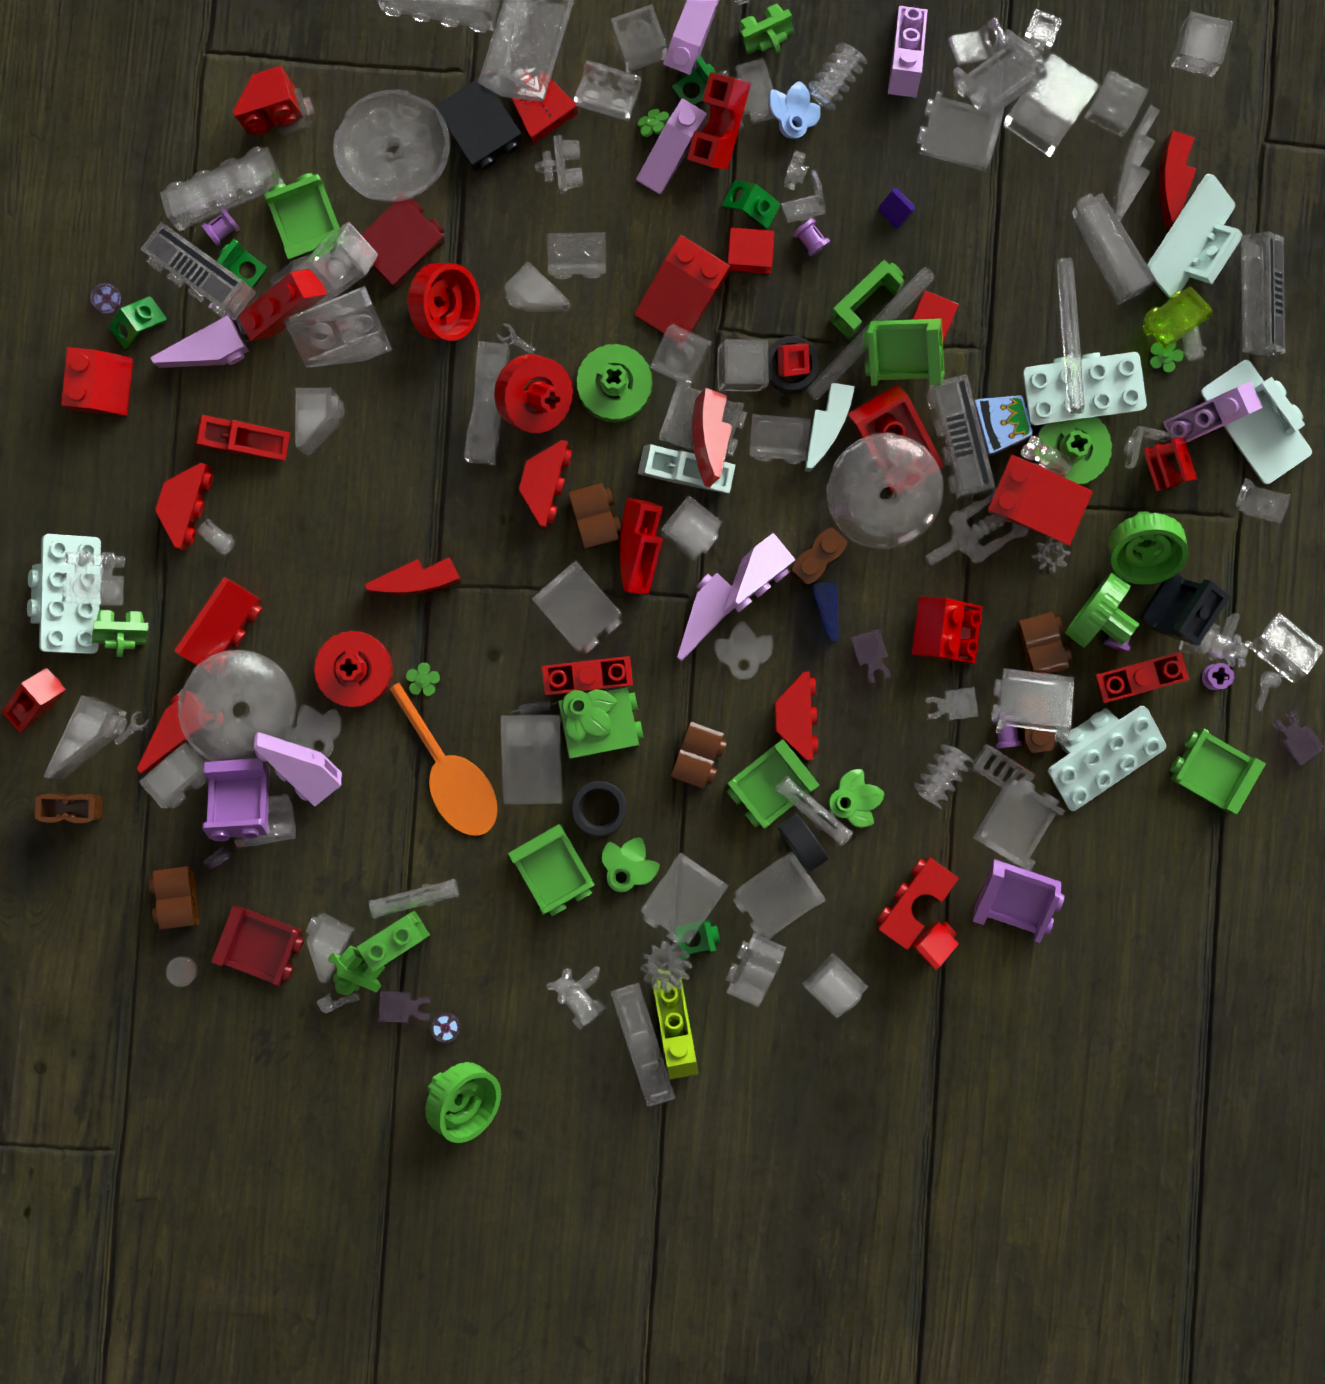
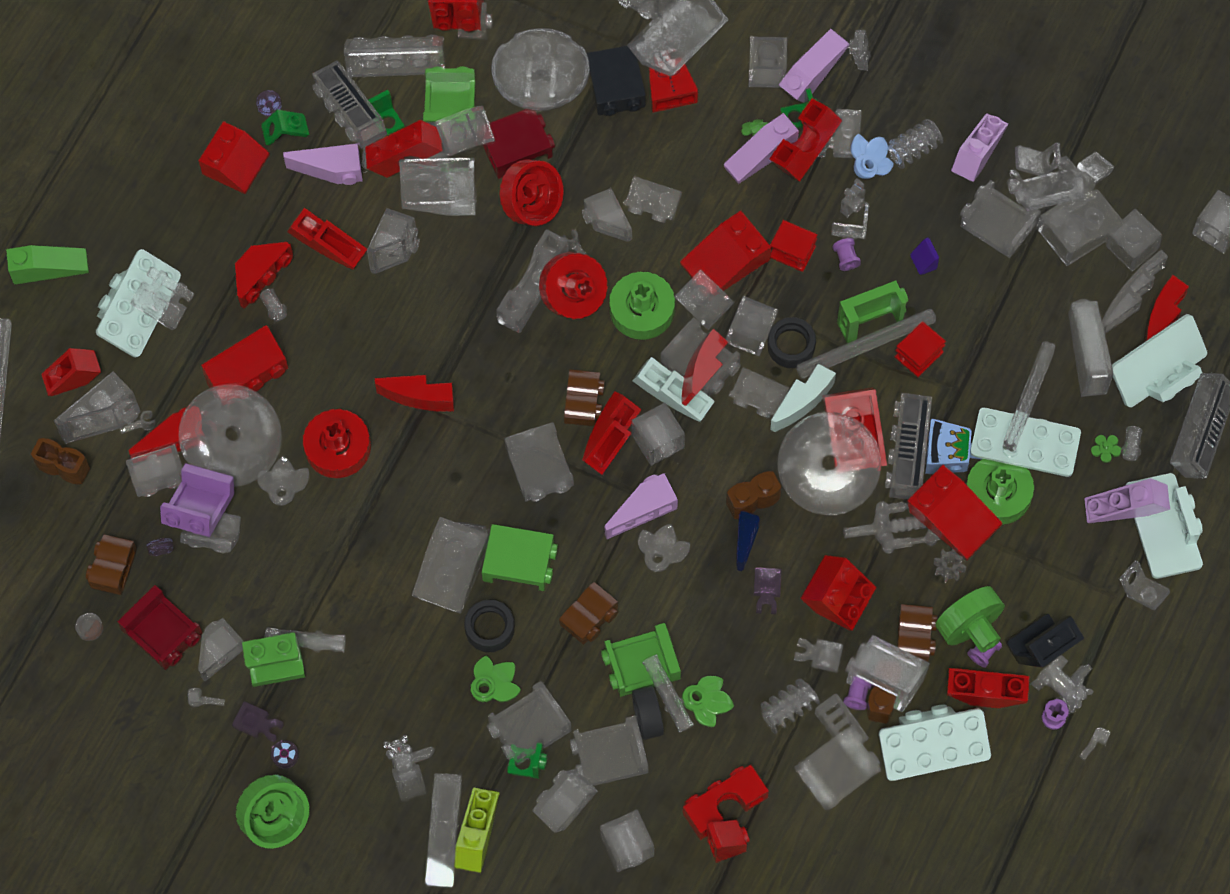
camera: 25 degrees right, 20 degrees down
bright green hips [92,610,148,657] -> none
medium lavender bush [201,208,240,246] -> none
lavender slope [254,732,342,807] -> none
bright green hips [328,946,385,996] -> none
orange piece [389,683,498,836] -> none
bright green plant [406,663,440,696] -> none
bright green panel [508,824,595,916] -> none
red slope [519,440,573,529] -> none
clear hips [535,135,583,195] -> none
red slope [542,656,633,695] -> none
bright green plate [562,689,617,743] -> none
clear bracket [574,60,642,122] -> none
clear gear [640,941,692,993] -> none
green bracket [722,180,781,228] -> none
slope [723,533,795,615] -> none
bright green hips [740,4,795,55] -> none
red slope [774,672,818,760] -> none
red plate [777,343,810,377] -> none
bright green panel [863,319,945,386] -> none
medium lavender panel [973,859,1065,943] -> none
clear bar [1020,435,1075,478] -> none
bright green piece [1108,511,1189,584] -> none
clear bracket [1124,426,1173,469] -> none
clear neon green bracket [1143,286,1213,349] -> none
red piece [1143,438,1197,491] -> none
bright green panel [1170,728,1266,815] -> none
clear bracket [1249,612,1324,683] -> none
clear purple plate [1272,710,1325,765] -> none

